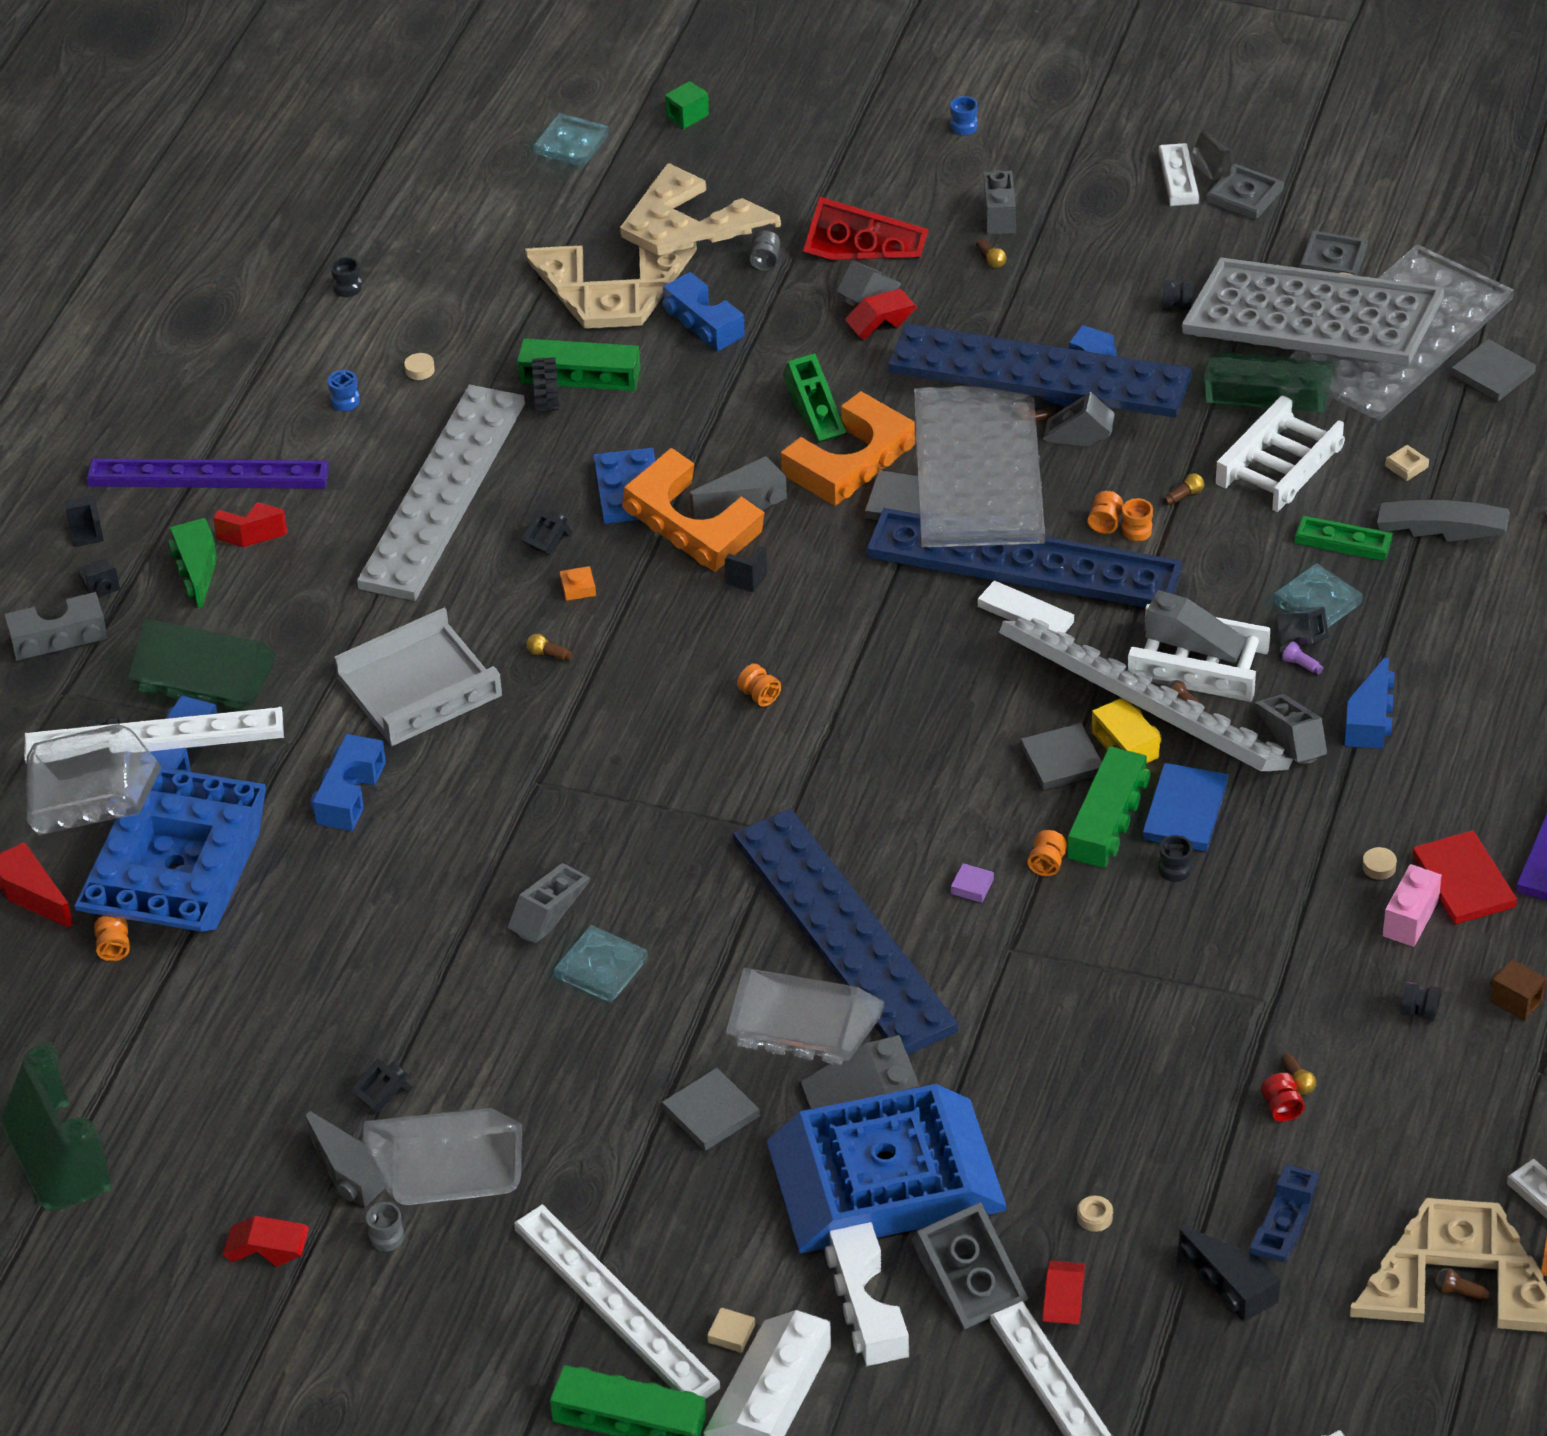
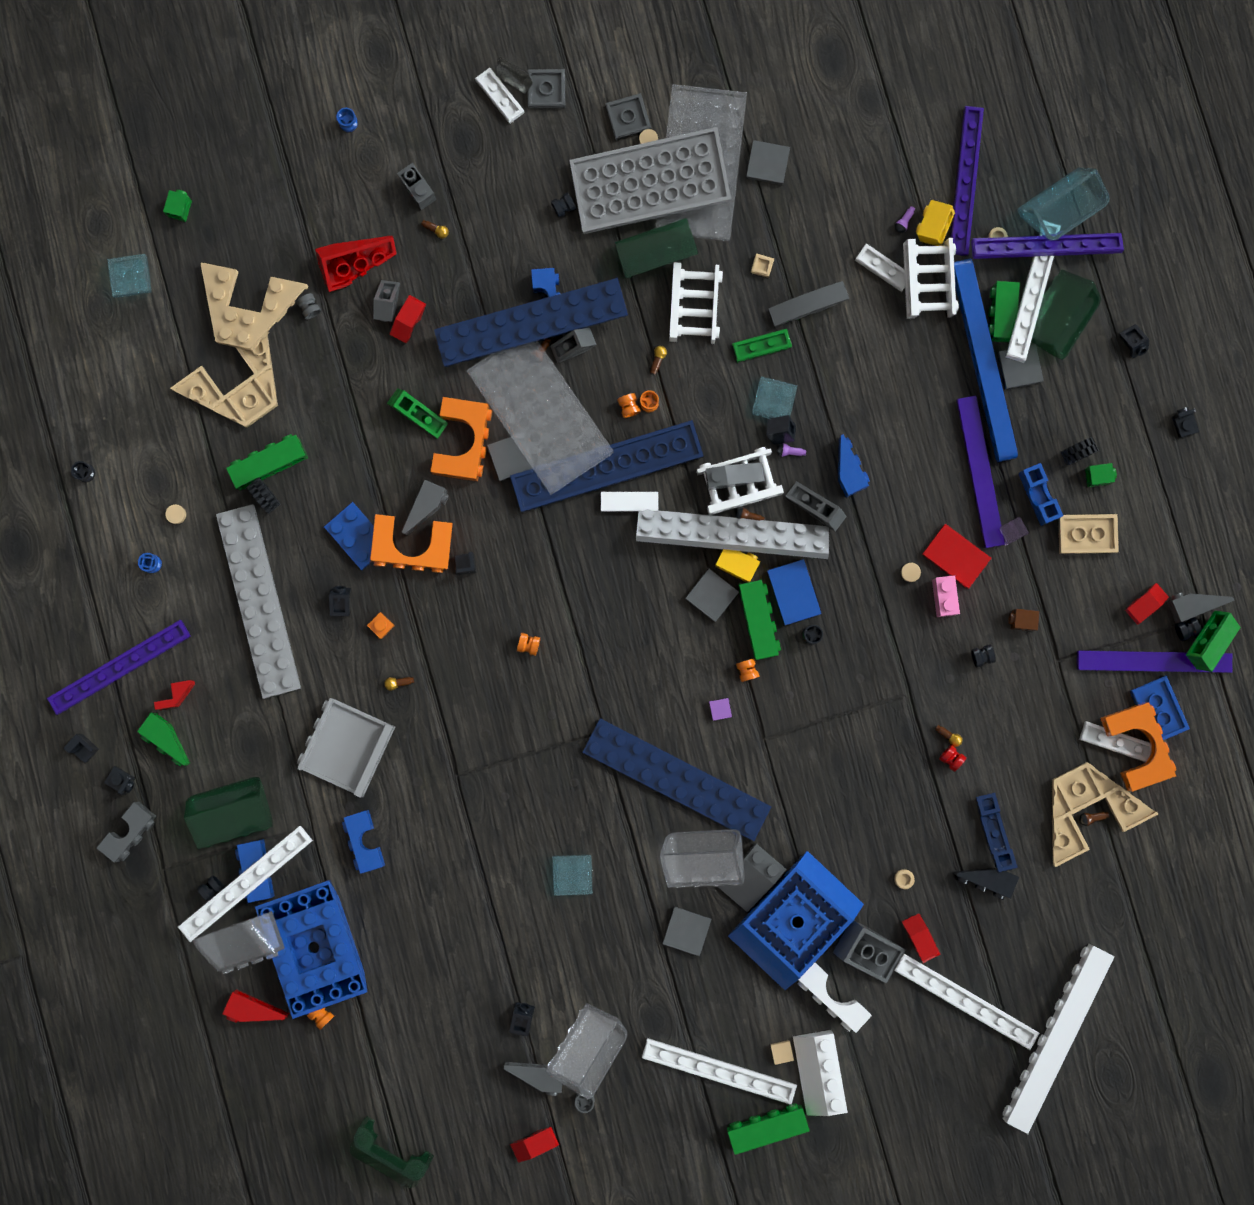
camera: 35 degrees left, 40 degrees up
dark grey slope [508,863,591,943] -> none
blue arch [662,272,745,352] -> none

